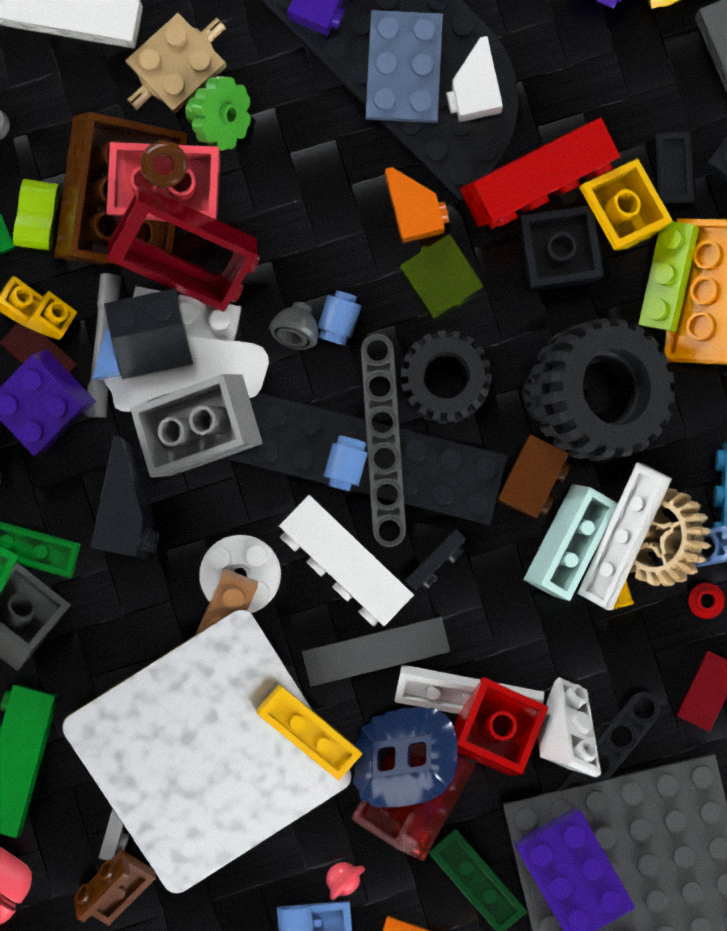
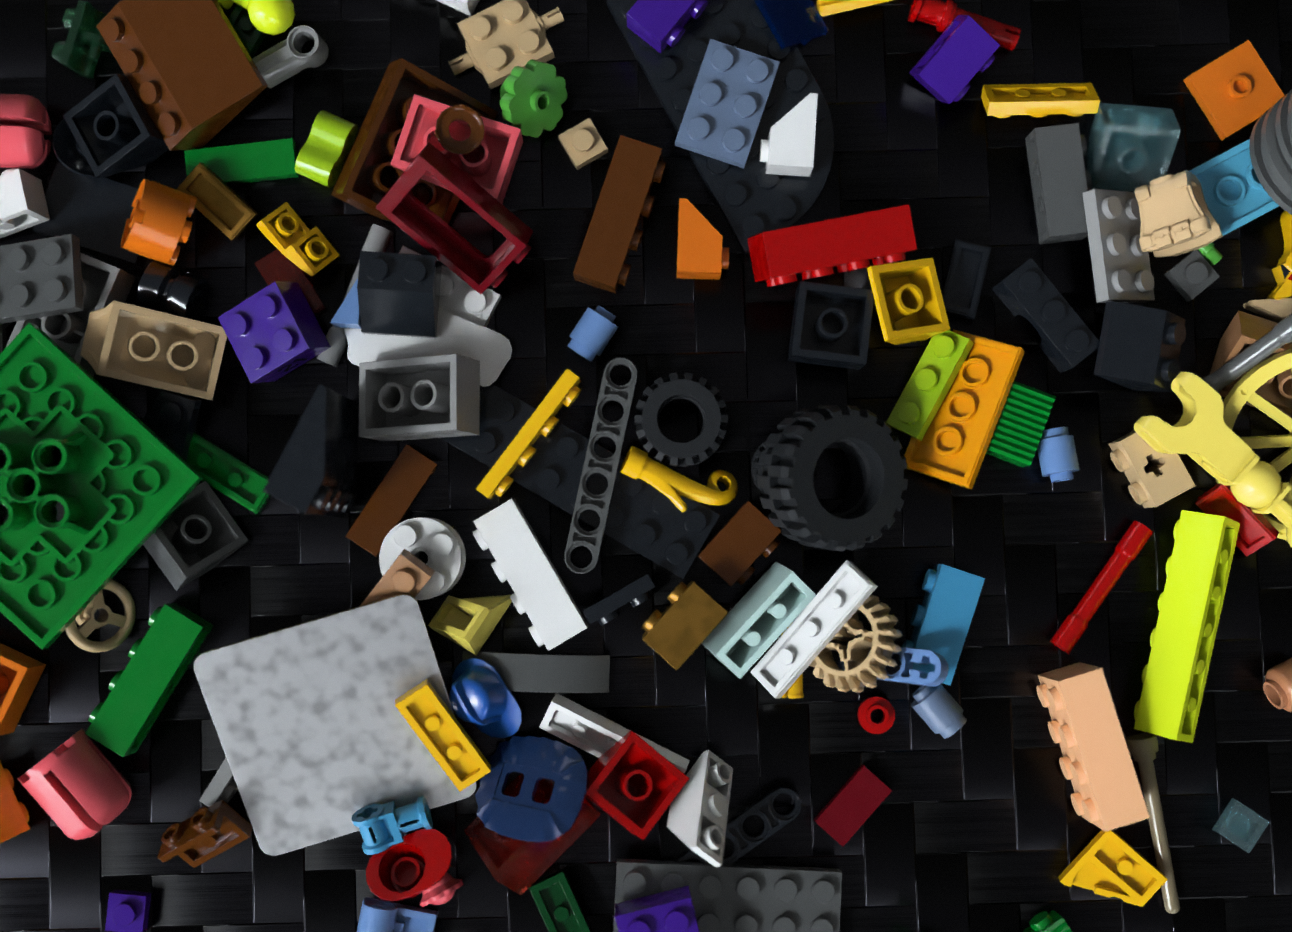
camera: 15 degrees right, 0 degrees up
dark grey brick [269,302,318,350] -> none
medium blue brick [324,435,367,491] -> none
clear neon green piece [400,234,483,318] -> none
none -> reddish brown tile [345,444,439,557]
none -> dark azure connector [351,796,433,855]
none -> red piece [366,829,452,901]
none -> light yellow slope [428,595,512,656]
none -> blue piece [449,658,522,738]
none -> yellow plate [476,369,581,499]
none -> tan plate [558,118,608,170]
none -> reddish brown brick [573,135,667,294]
none -> yellow plant [620,445,738,512]
none -> pearl gold brick [642,580,728,670]

